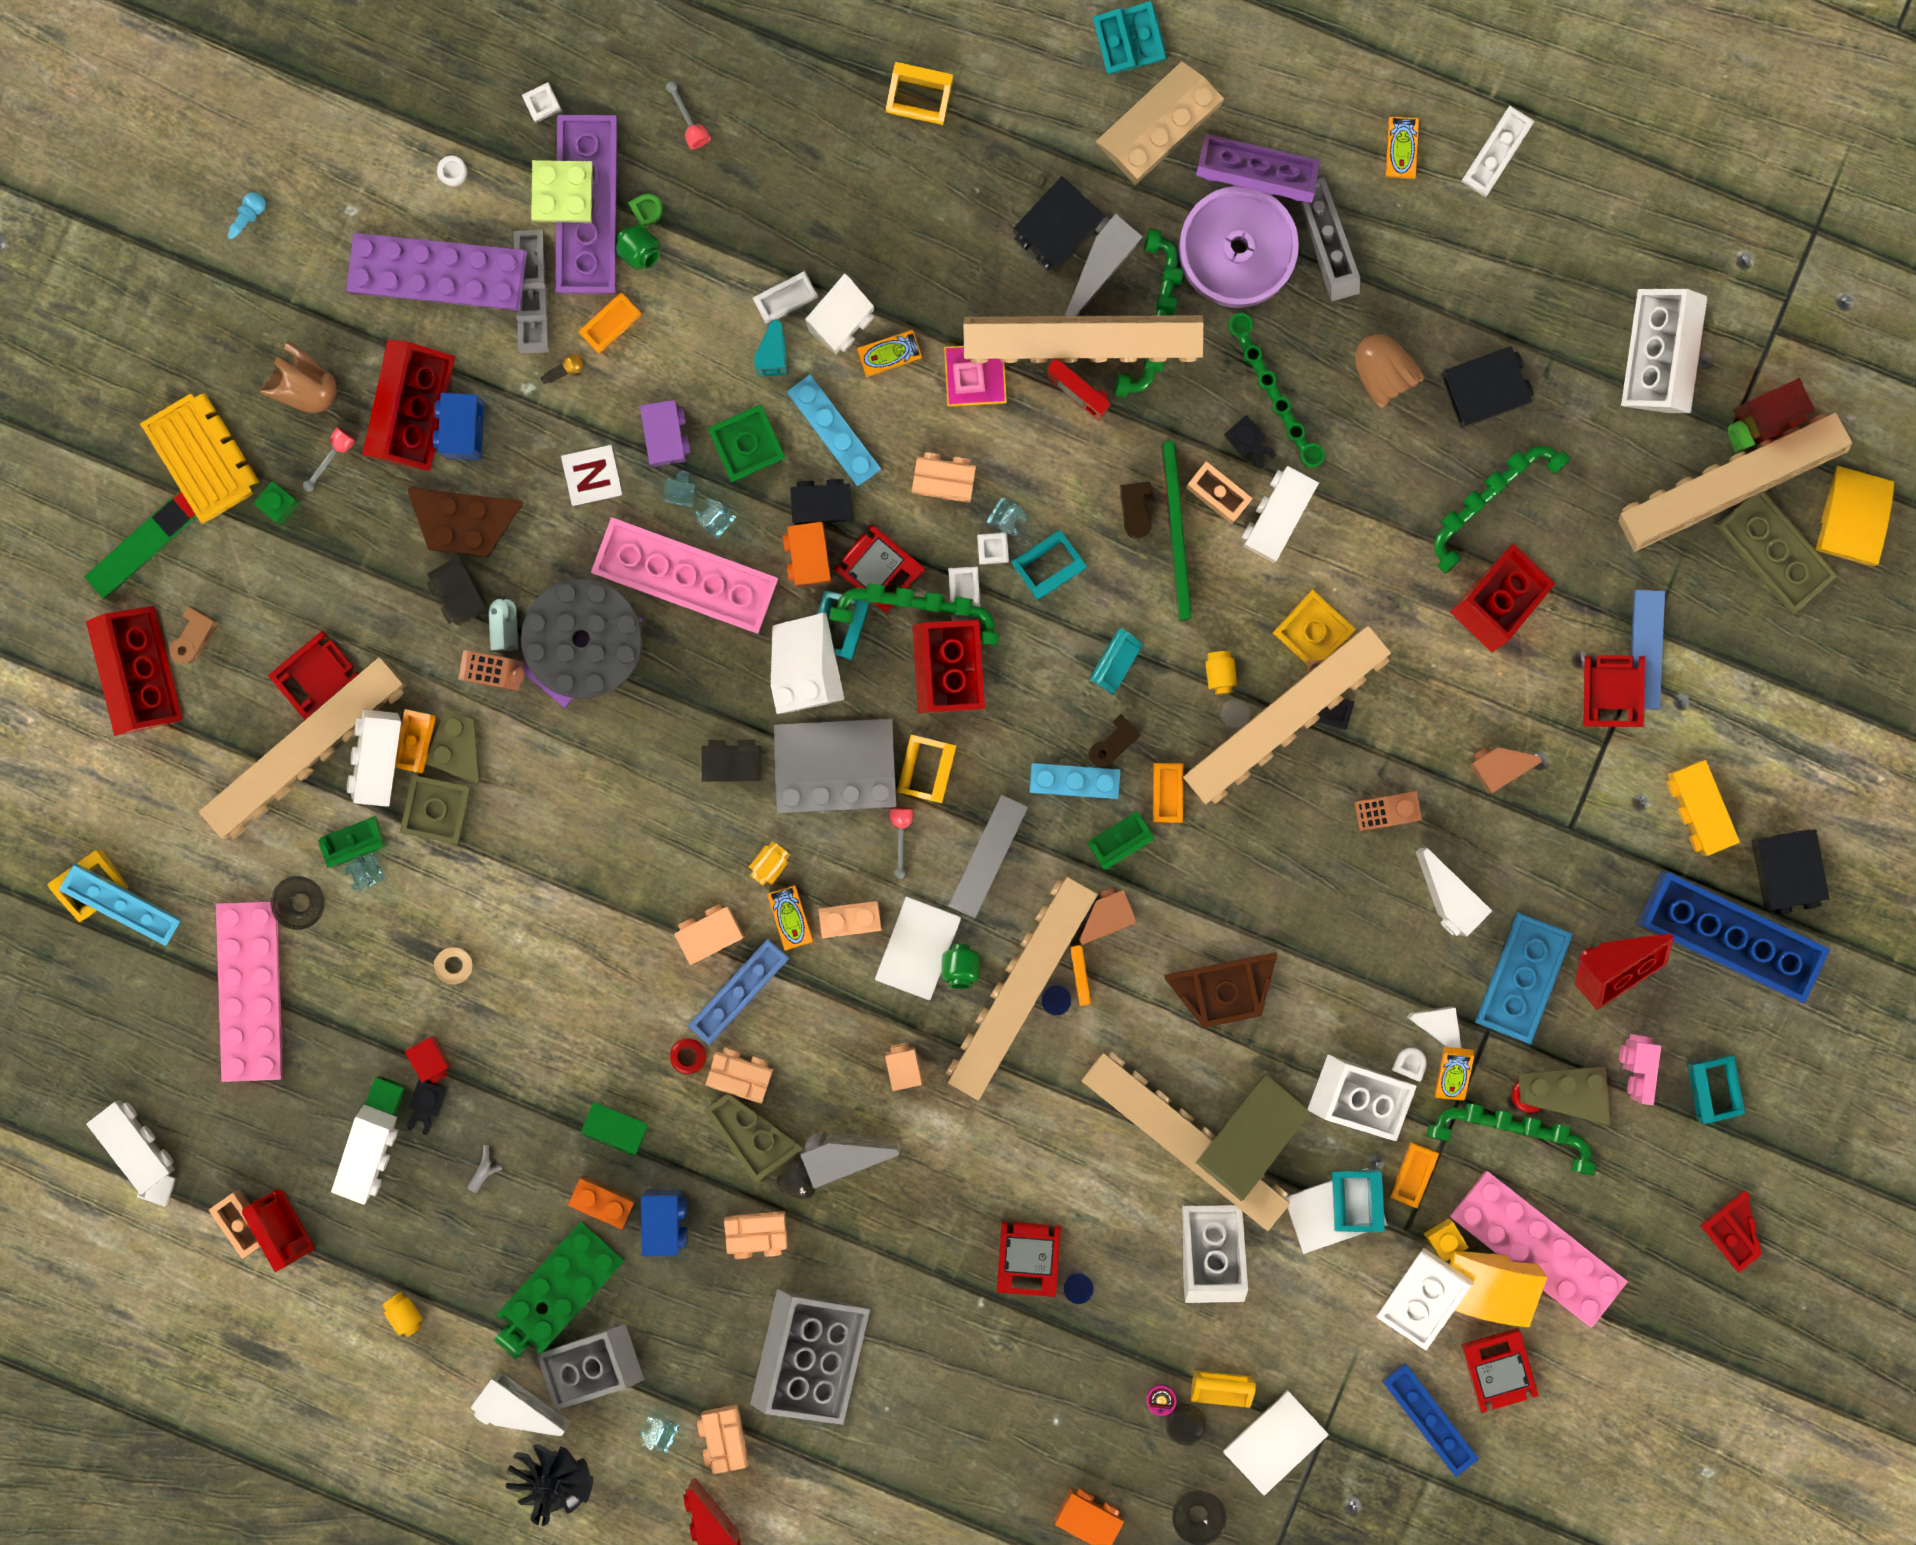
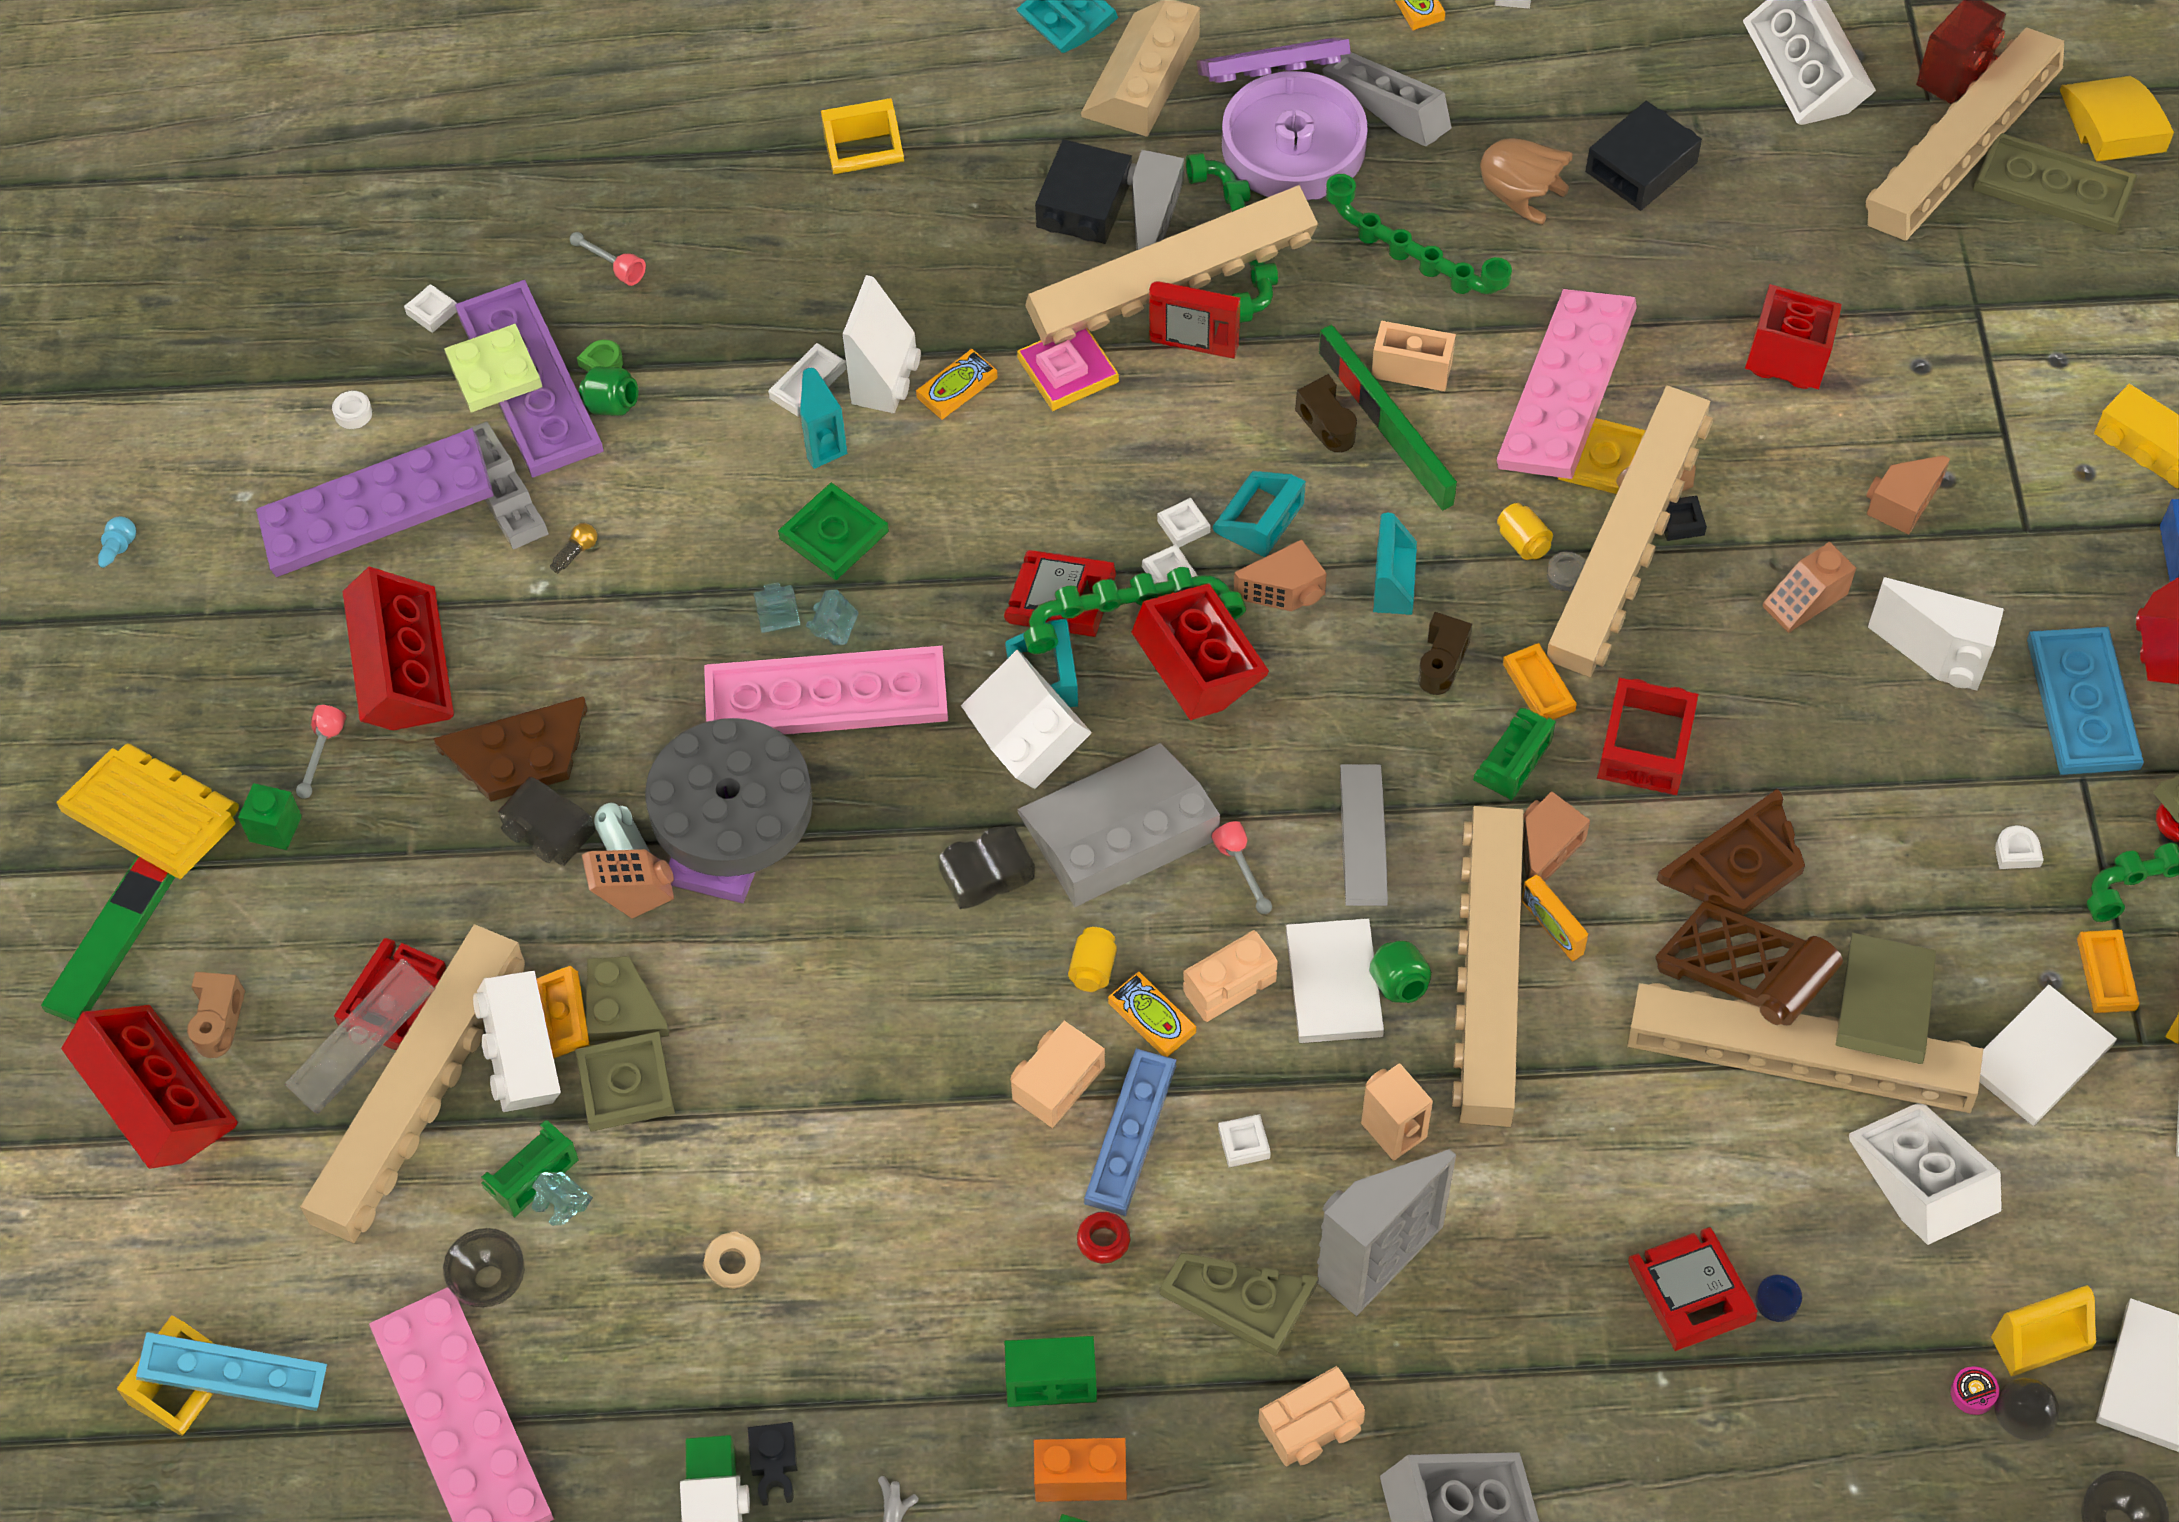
camera: 25 degrees left, 30 degrees down
medium nougat hair [260,341,337,413] -> none
red brick [405,1035,452,1084] -> none
blue brick [433,393,485,461] -> none
white sticker [561,445,622,506] -> none
light orange tile [578,292,642,354] -> none
medium lavender brick [640,400,691,467] -> none
blue brick [641,1190,688,1256] -> none
light nougat brick [705,1047,774,1104] -> none
clear smoke brick [777,1158,816,1199] -> none
orange brick [782,522,832,587] -> none
medium azure plate [787,375,881,487] -> none
black brick [790,479,853,525] -> none
yellow tile [896,735,956,803] -> none
light nougat brick [912,452,976,503] -> none
clear light blue tile [986,497,1027,535] -> none
medium azure plate [1029,763,1120,799] -> none
clear blue tile [1042,985,1071,1015] -> none
black plate [1224,415,1276,469] -> none
white brick [1242,466,1319,563] -> none
white slope [1307,1055,1417,1141] -> none
teal tile [1332,1169,1385,1232] -> none
white slope [1407,1006,1462,1048] -> none
green bar [1434,445,1572,574] -> none
tile [1435,1047,1474,1101] -> none
red container [1583,655,1646,728] -> none
medium blue tile [1631,590,1665,710] -> none
bright green tile [1728,420,1755,454] -> none
none -> clear tile [285,958,436,1114]
none -> white tile [1218,1114,1271,1168]
none -> nougat slope [1234,539,1327,611]
none -> bright pink plate [1497,289,1637,479]
none -> red window [1597,677,1699,796]
none -> reddish brown piece [1655,901,1843,1026]

